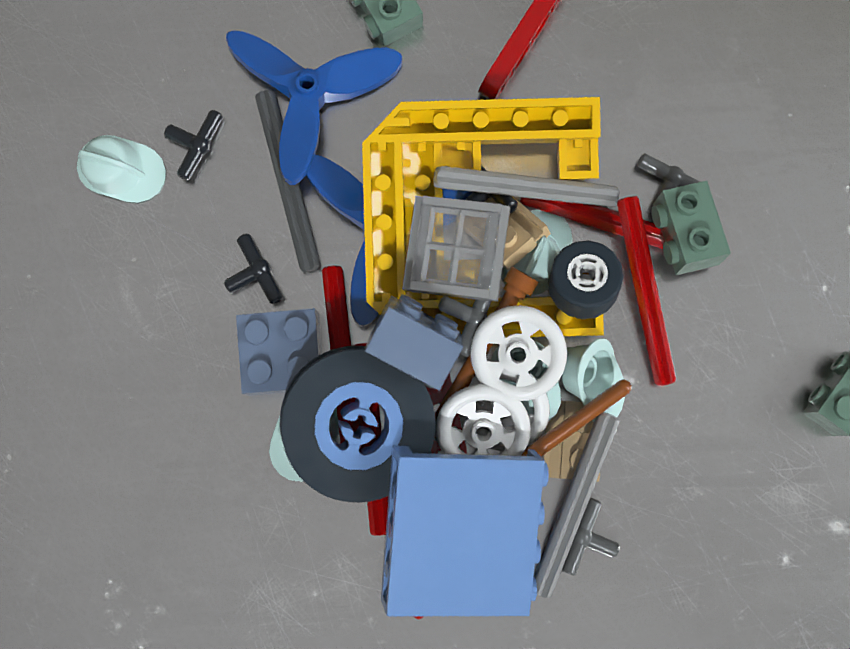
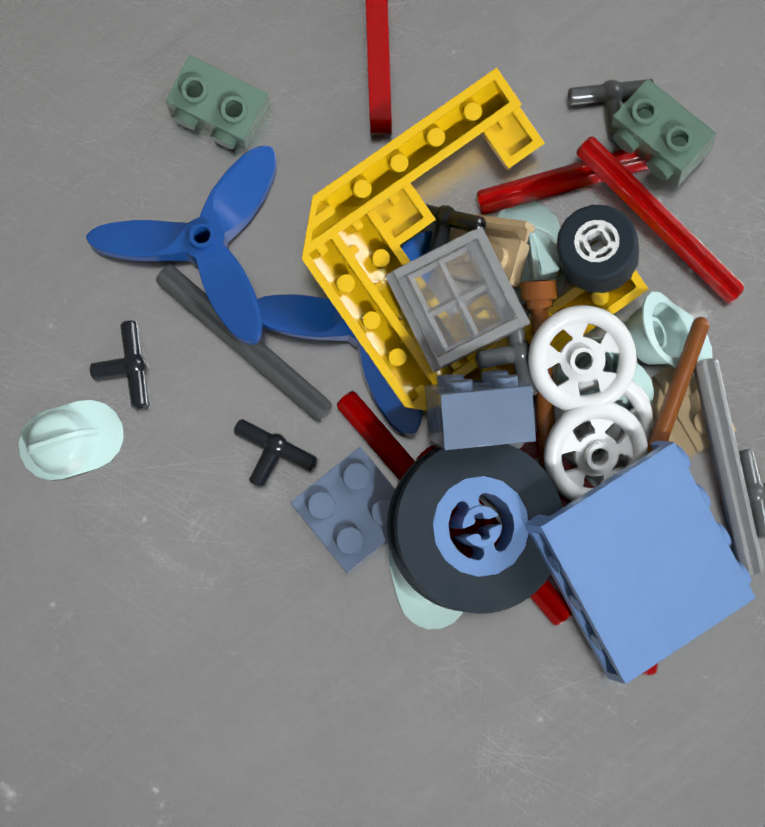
camera: 35 degrees left, 0 degrees up
light grey axle [433,166,620,207] -> none

